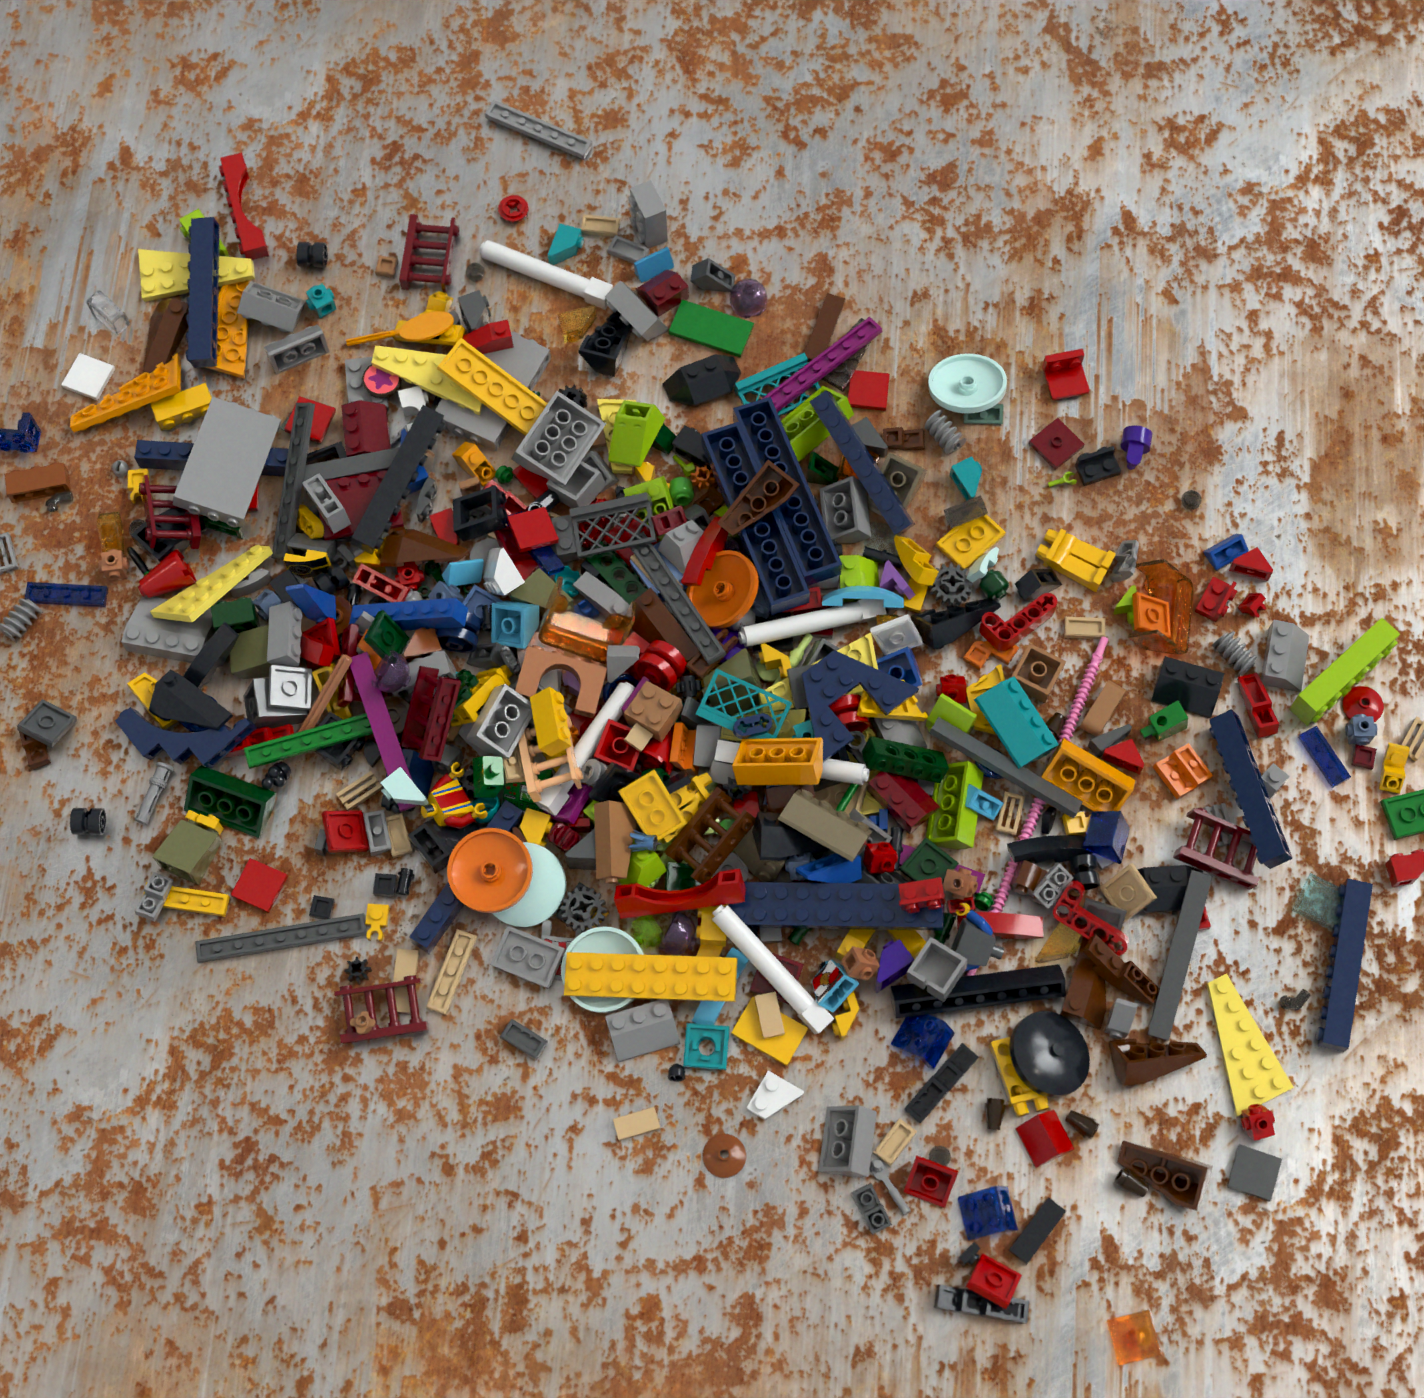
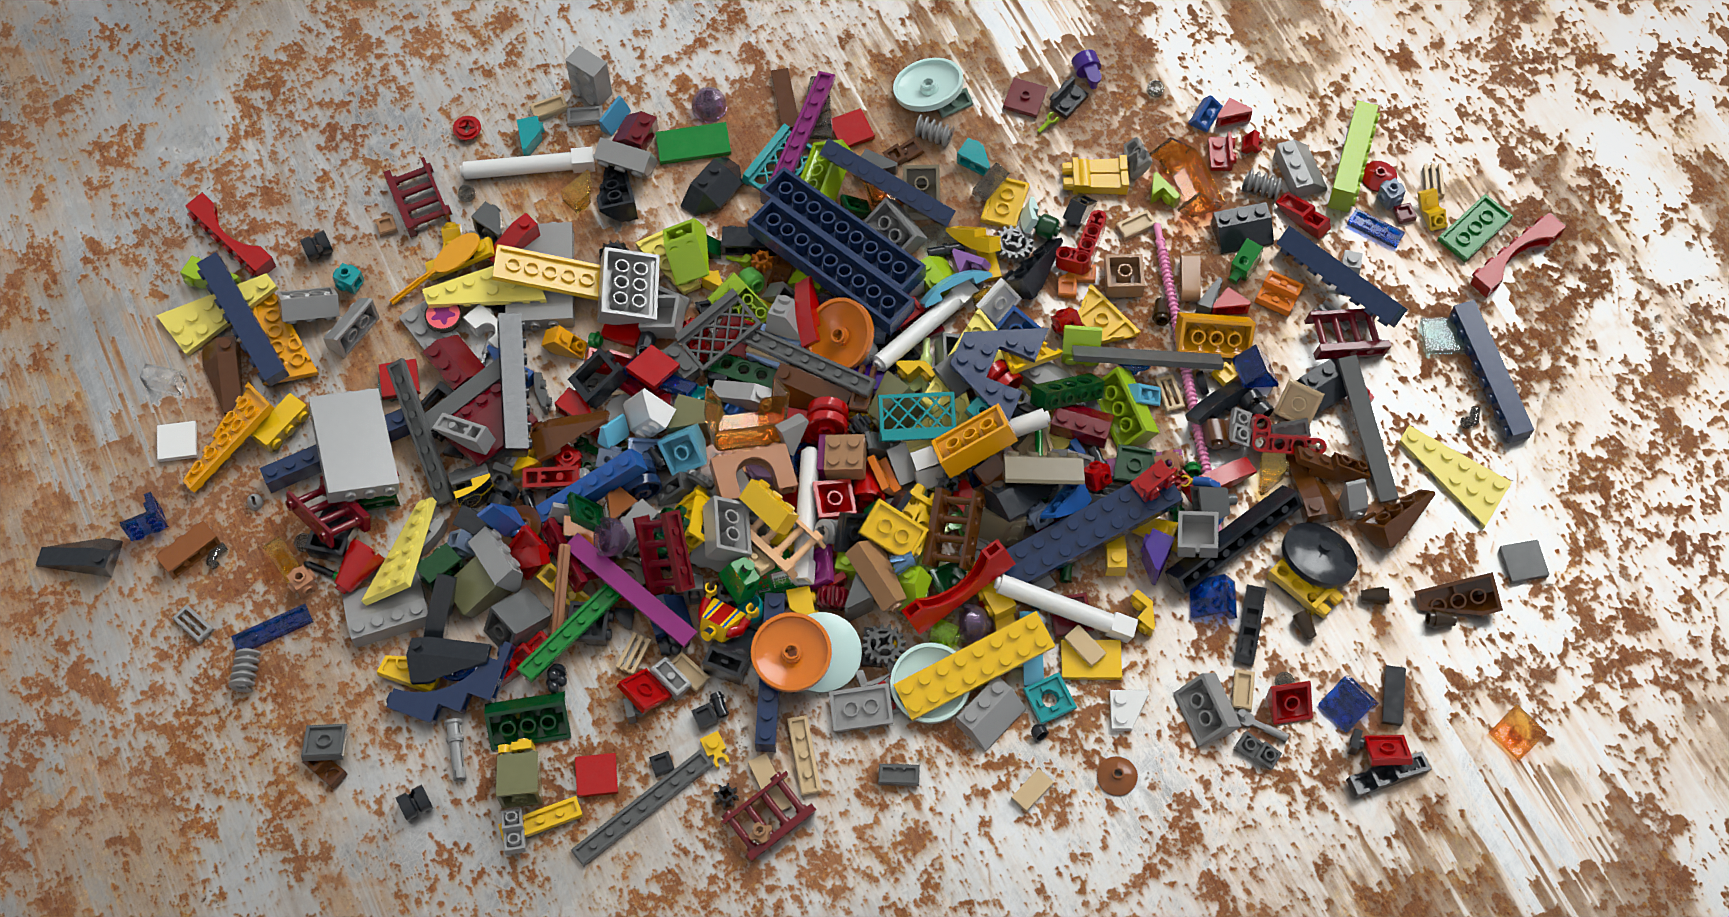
camera: 30 degrees left, 5 degrees down
yellow plate [128,469,149,504] -> none
plate [268,665,312,710] -> none
yellow beam [296,504,324,539] -> none
light aqua slope [380,767,429,805] -> none
medium nougat tile [458,476,481,496] -> none
light grey plate [485,100,592,159] -> none
tan tile [624,723,653,753] -> none
dark red slope [651,505,687,536] -> none
dark grey slope [690,258,735,292] -> none
reddish brown wedge [717,460,800,536] -> none
dark blue beam [733,713,773,739] -> none
torso [812,960,859,1013] -> none
nougat brick [841,946,880,980] -> none
teal slope [974,676,1059,769] -> none
red slope [1015,1110,1075,1168] -> none
red bracket [1042,348,1090,400] -> none
orange tile [1132,592,1171,641] -> none
red brick [1241,1104,1275,1141] -> none

